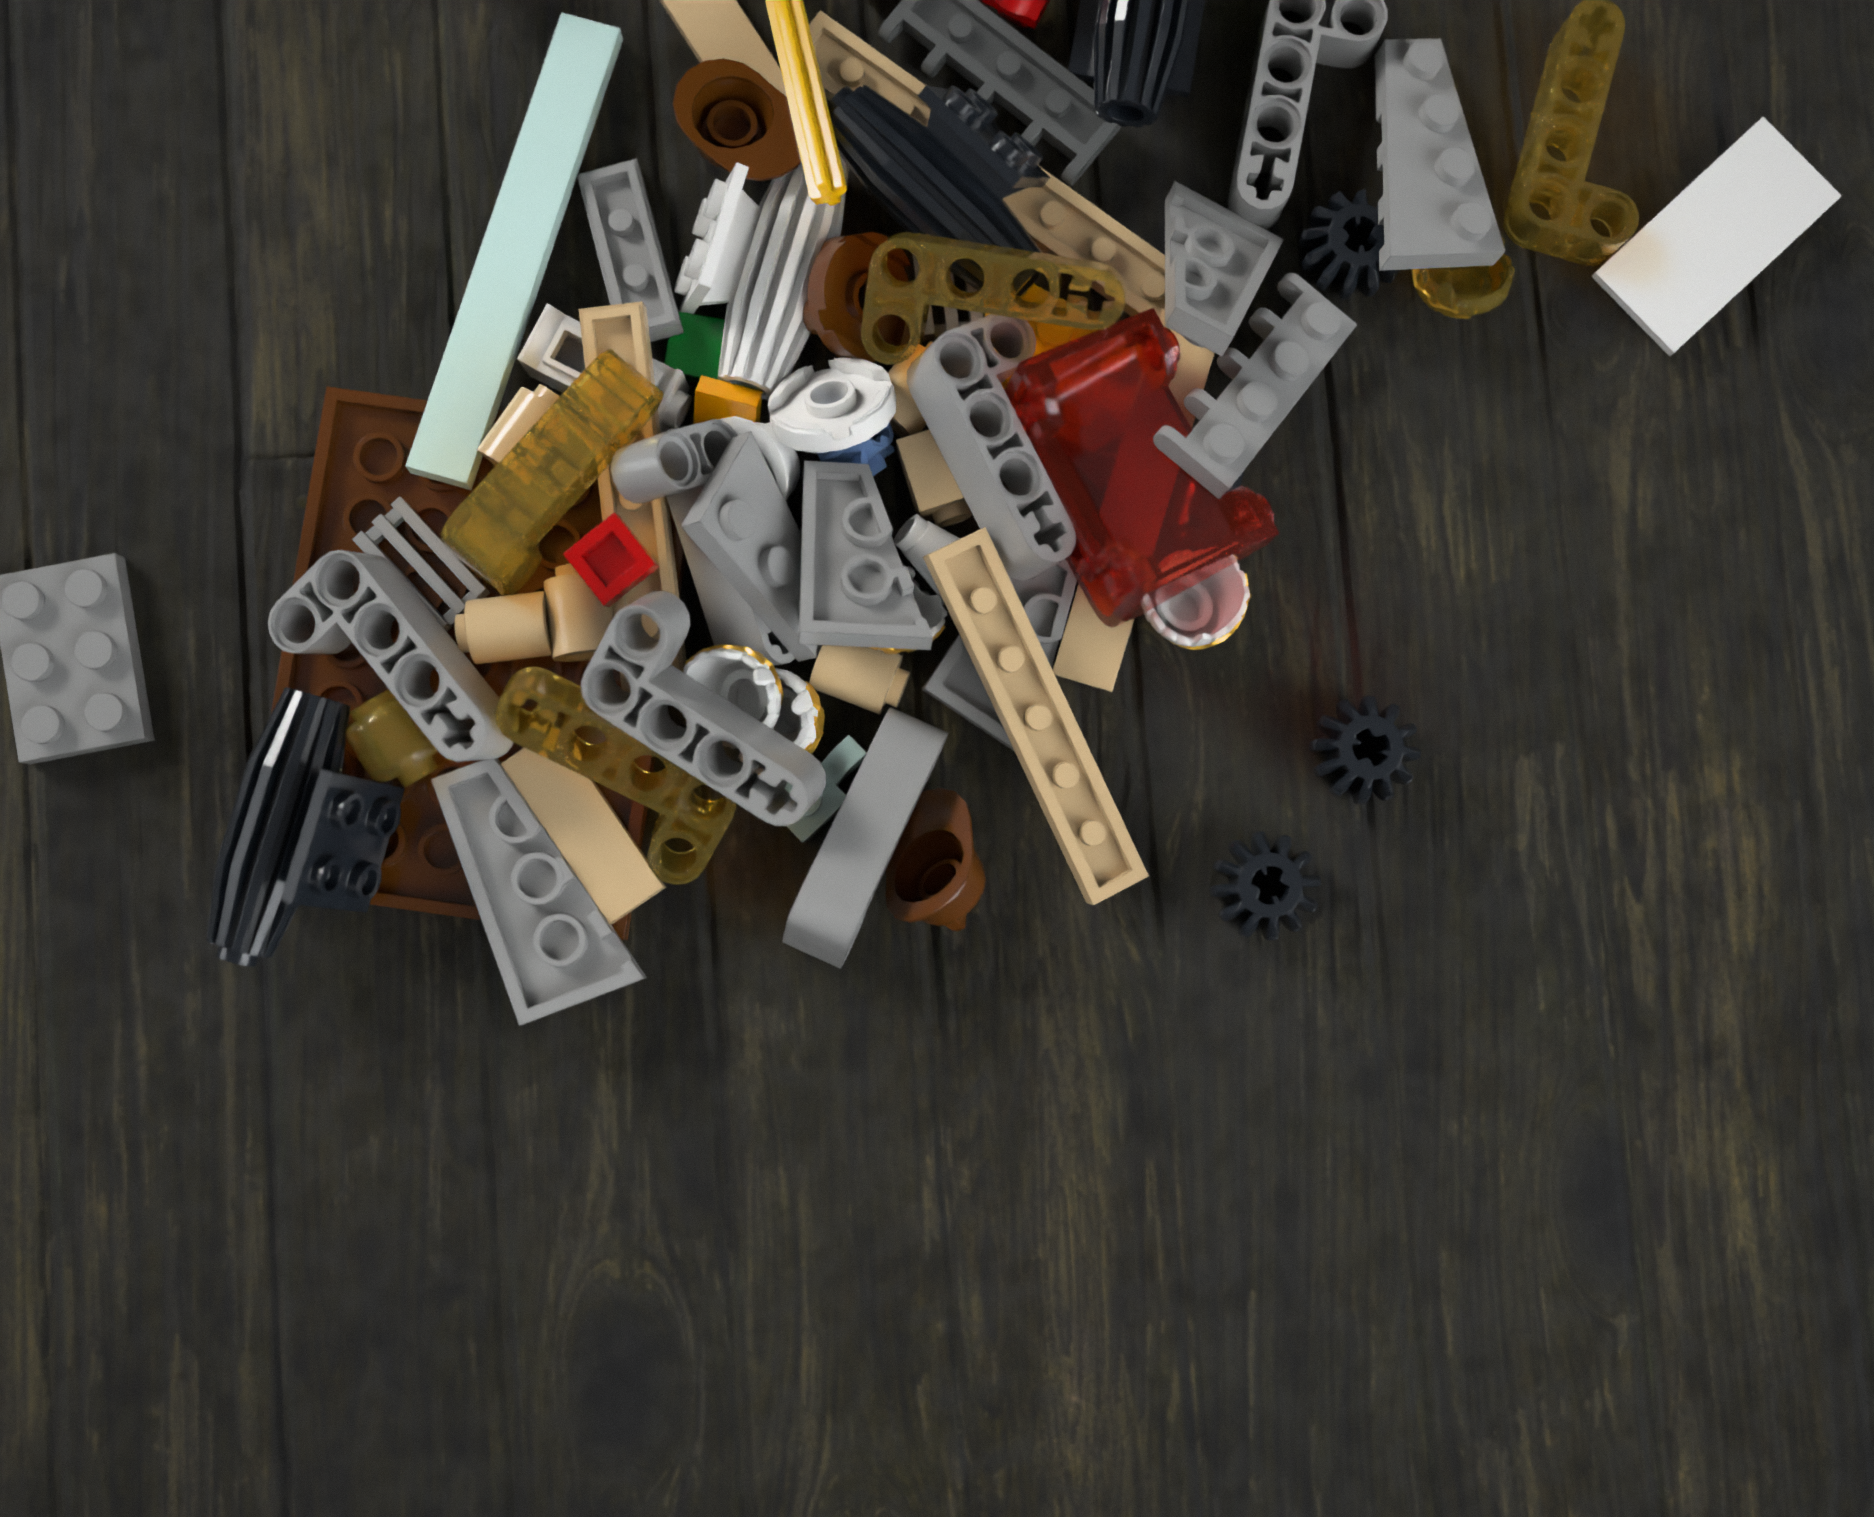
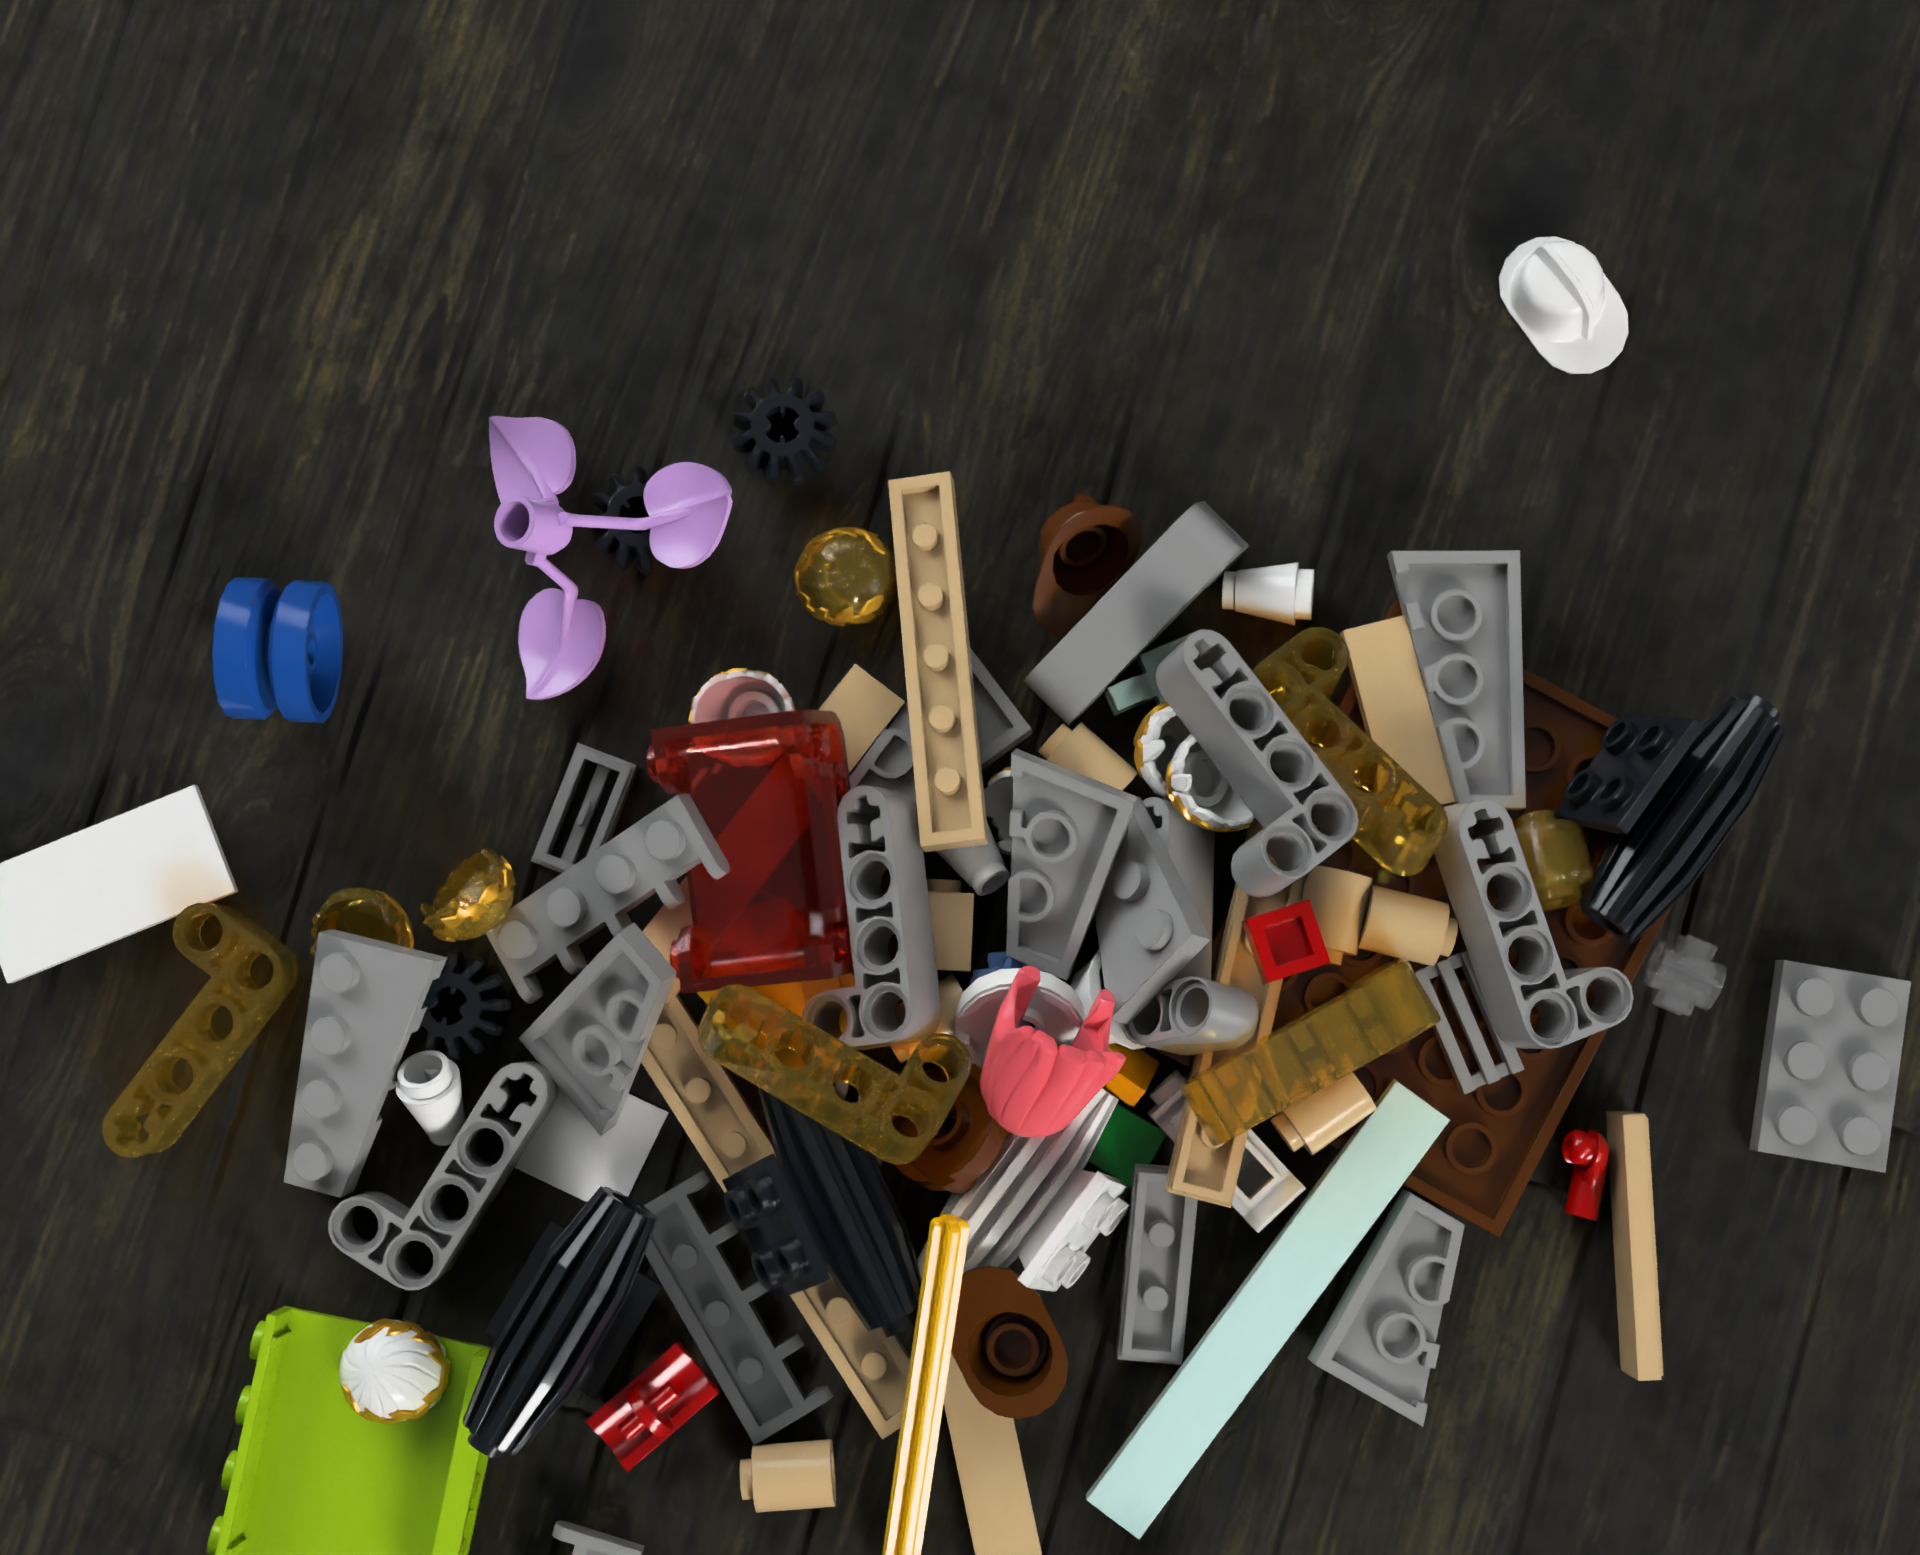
camera: 155 degrees left, 0 degrees up
none -> blue wheel [212,577,343,723]
none -> white cone [396,1050,465,1146]
none -> clear yellow hair [420,848,516,942]
none -> lavender plant [489,416,733,700]
none -> white sticker [515,1086,669,1202]
none -> light grey tile [531,743,639,873]
none -> clear yellow hair [794,527,897,626]
none -> coral hair [980,965,1126,1138]
none -> white cone [1222,562,1314,625]
none -> light grey wing [1307,1189,1465,1427]
none -> white piece [1499,236,1629,374]
none -> red arm [1562,1129,1610,1221]
none -> tan tile [1606,1111,1664,1381]
none -> clear gear [1644,934,1726,1016]

